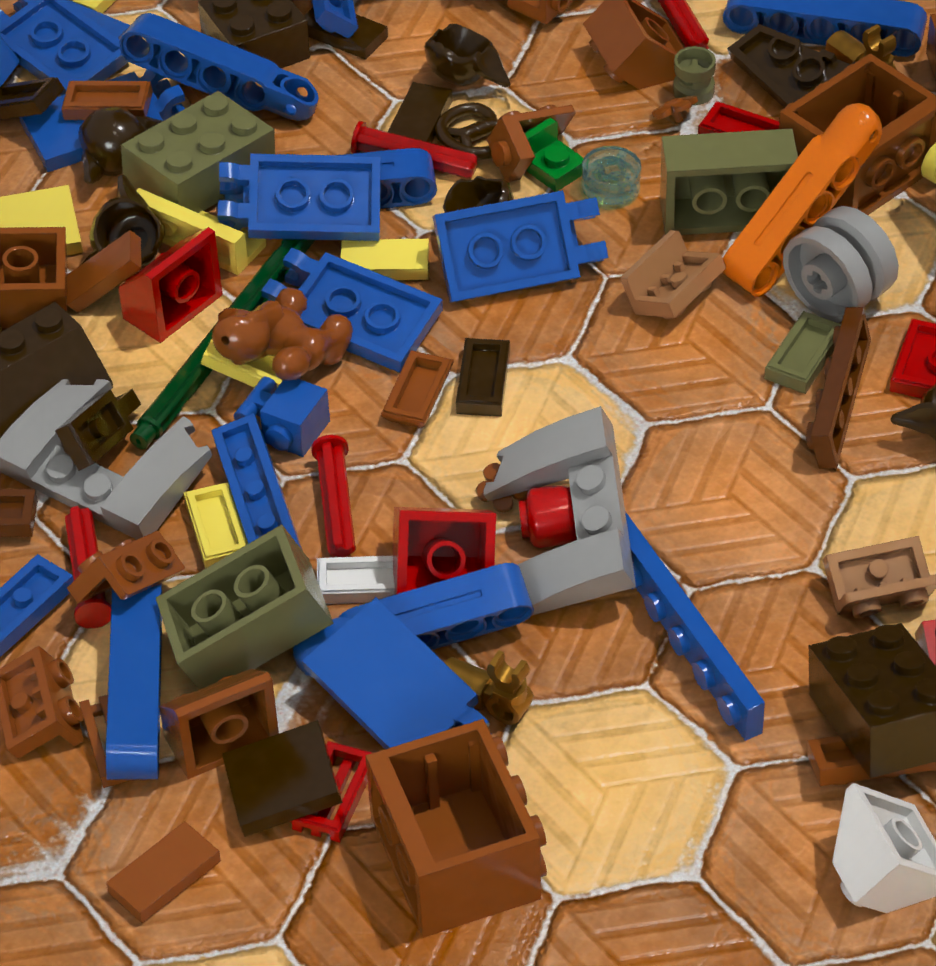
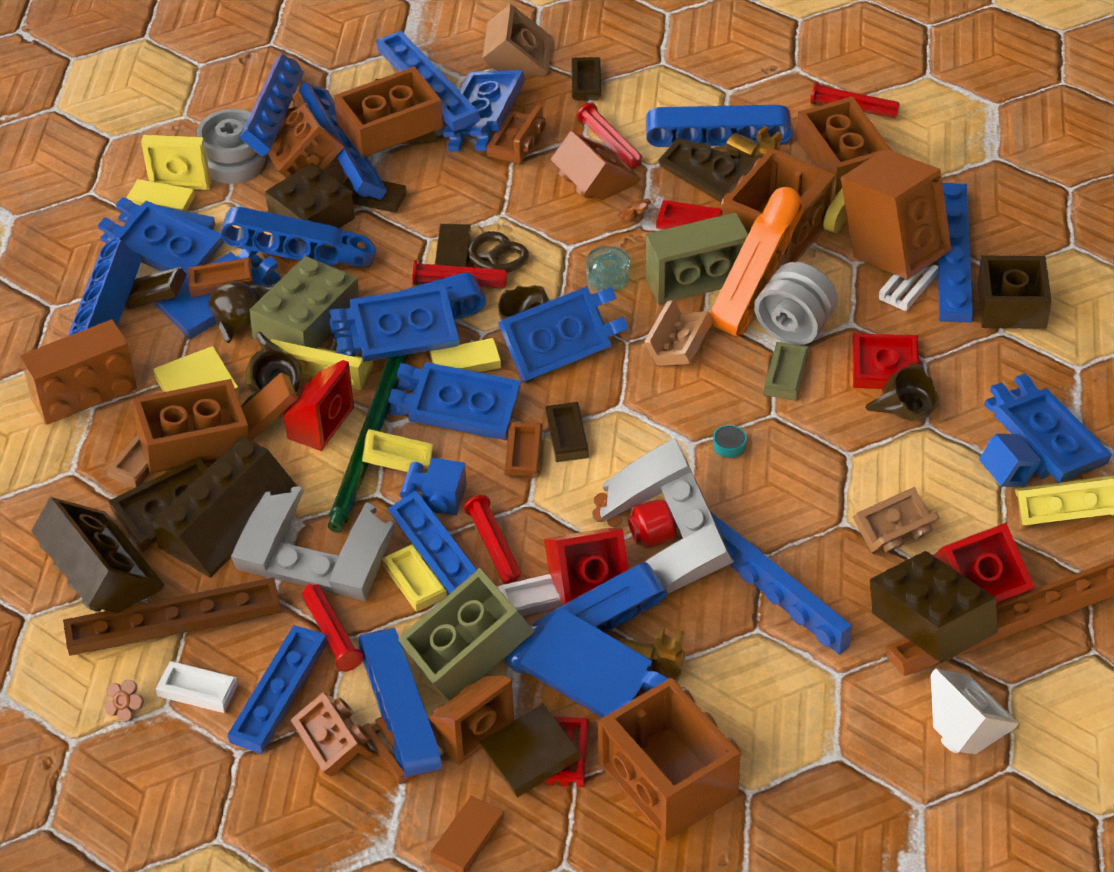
camera: 15 degrees left, 0 degrees up
dark brown hinge [55,389,141,471] -> none
dark orange bracket [67,530,185,604] -> none
dark orange animal [212,287,353,381] -> none
dark brown piece [424,24,511,88] -> none
dark orange bracket [487,105,576,182] -> none
green bracket [525,118,587,192] -> none
olive wheel [673,46,716,105] -> none
reddish brown plate [806,307,871,469] -> none
none -> tile [713,425,746,458]

